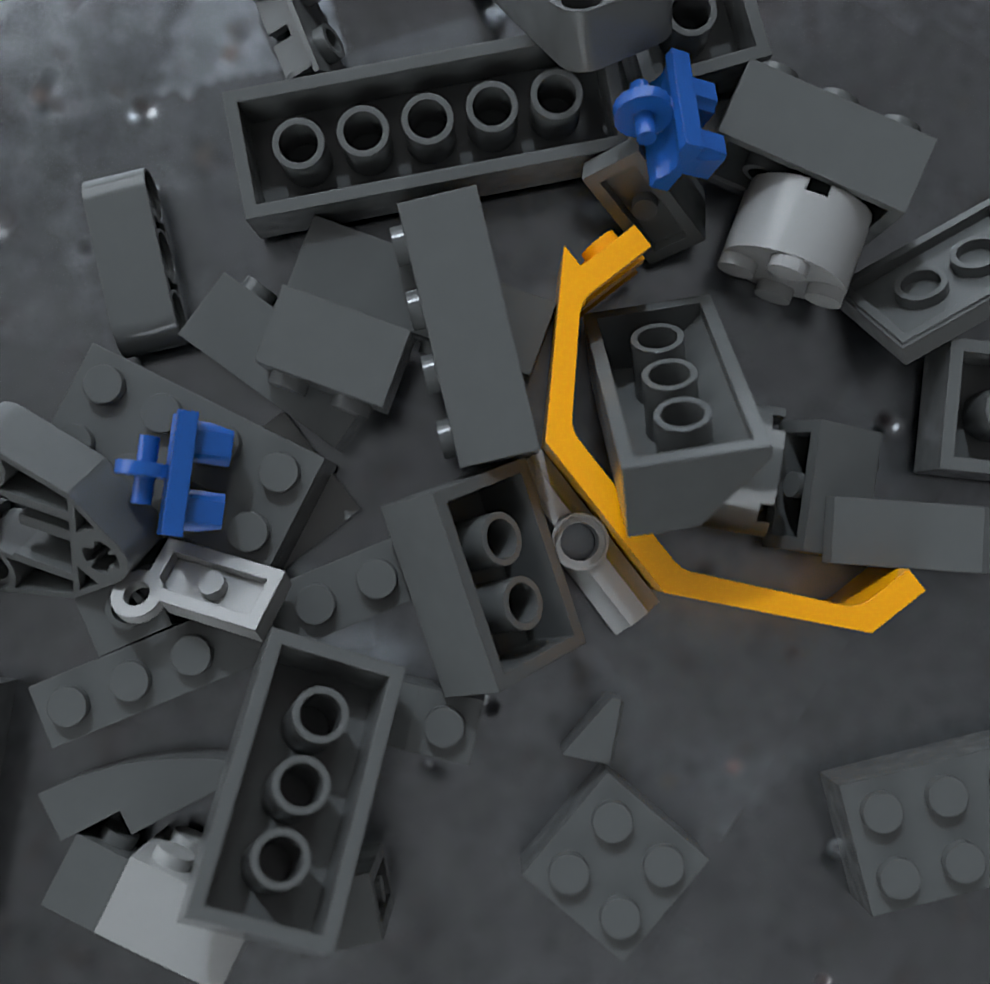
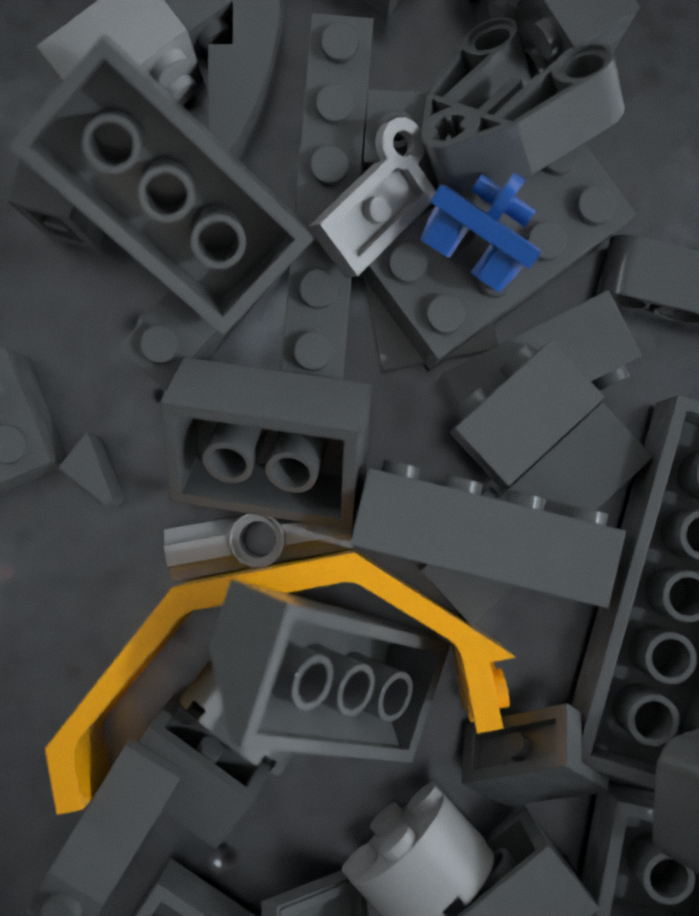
camera: 110 degrees right, 0 degrees up
blue hips [612,47,727,192] -> none

